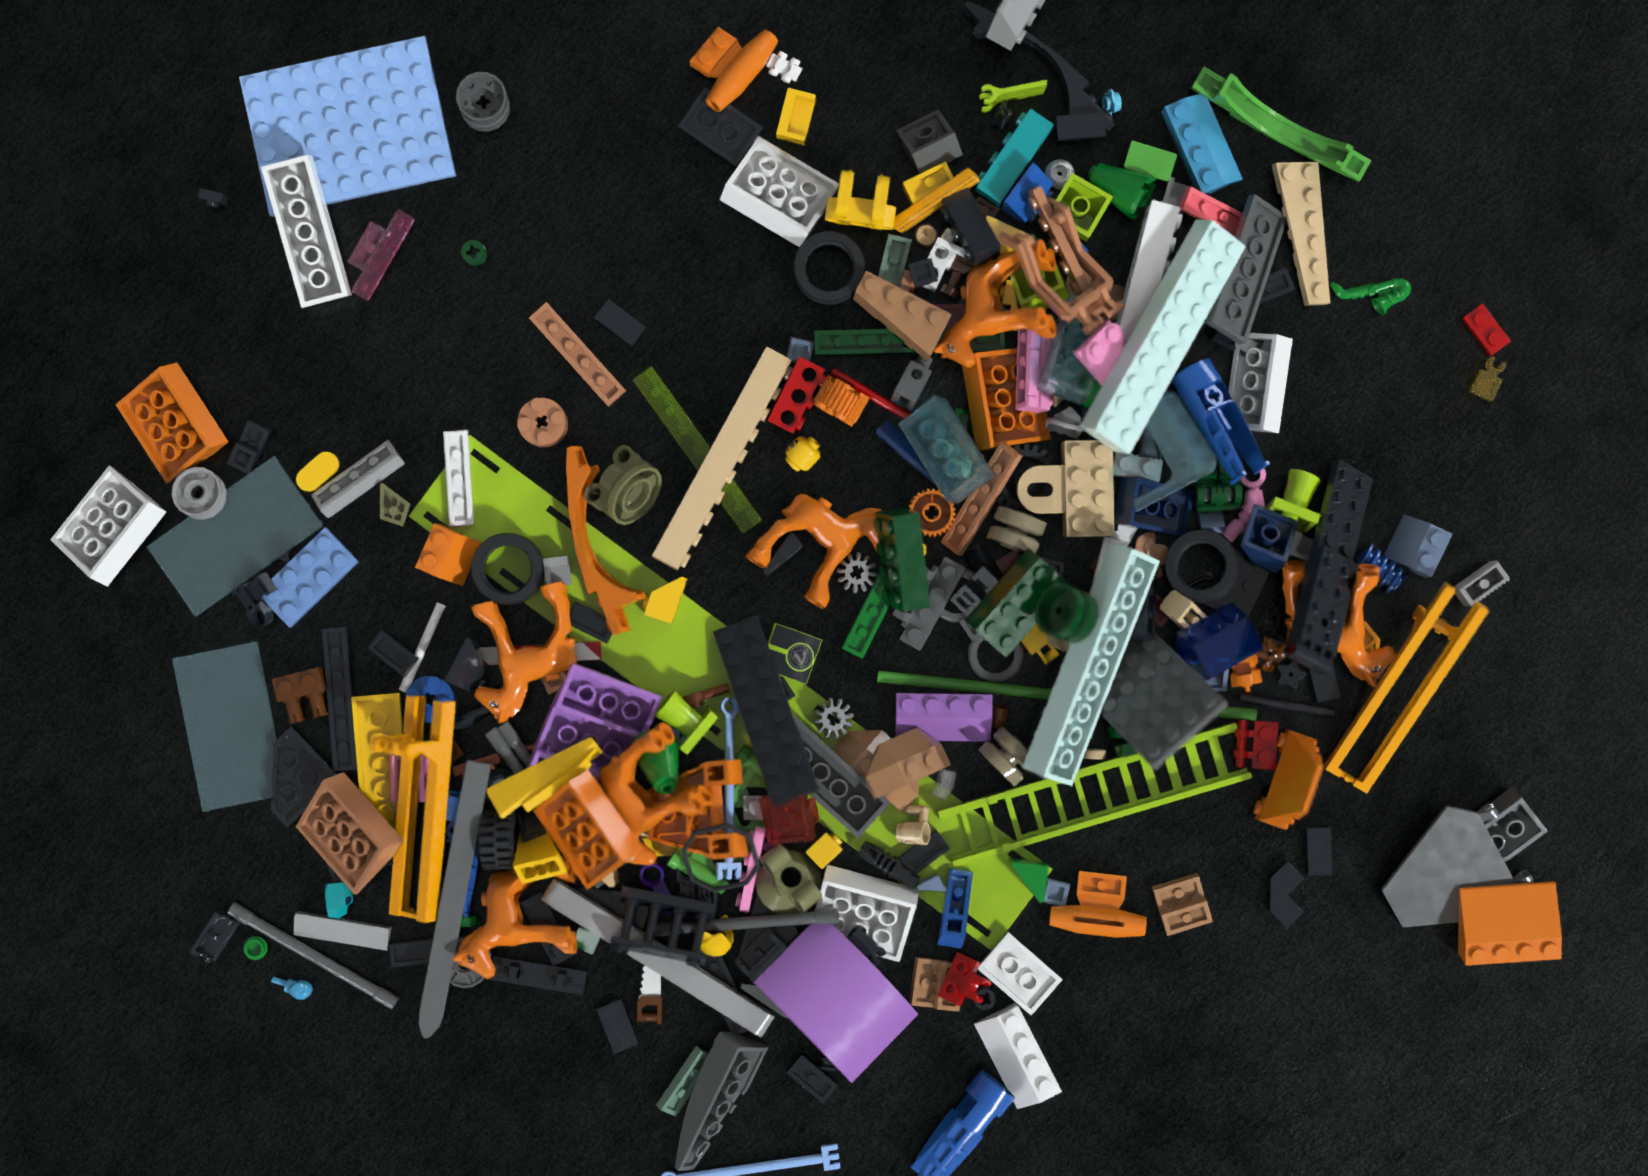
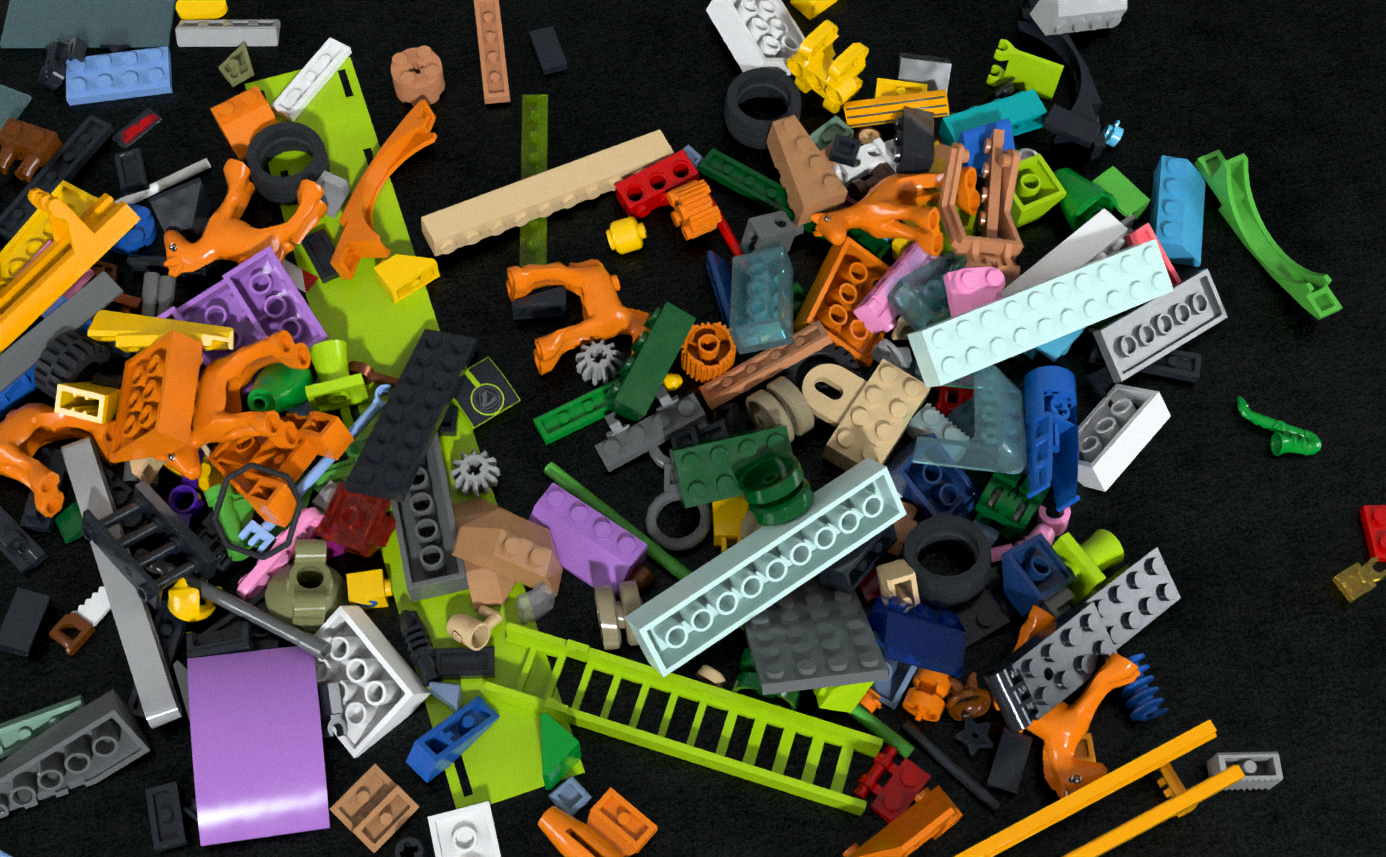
camera: 30 degrees right, 25 degrees down
olive piece [584,445,662,525] -> none
red plate [937,952,991,1007] -> none
tan wing [1272,162,1330,306] -> none
sand blue slope [1384,514,1452,578] -> none
none -> sticker [112,108,162,148]

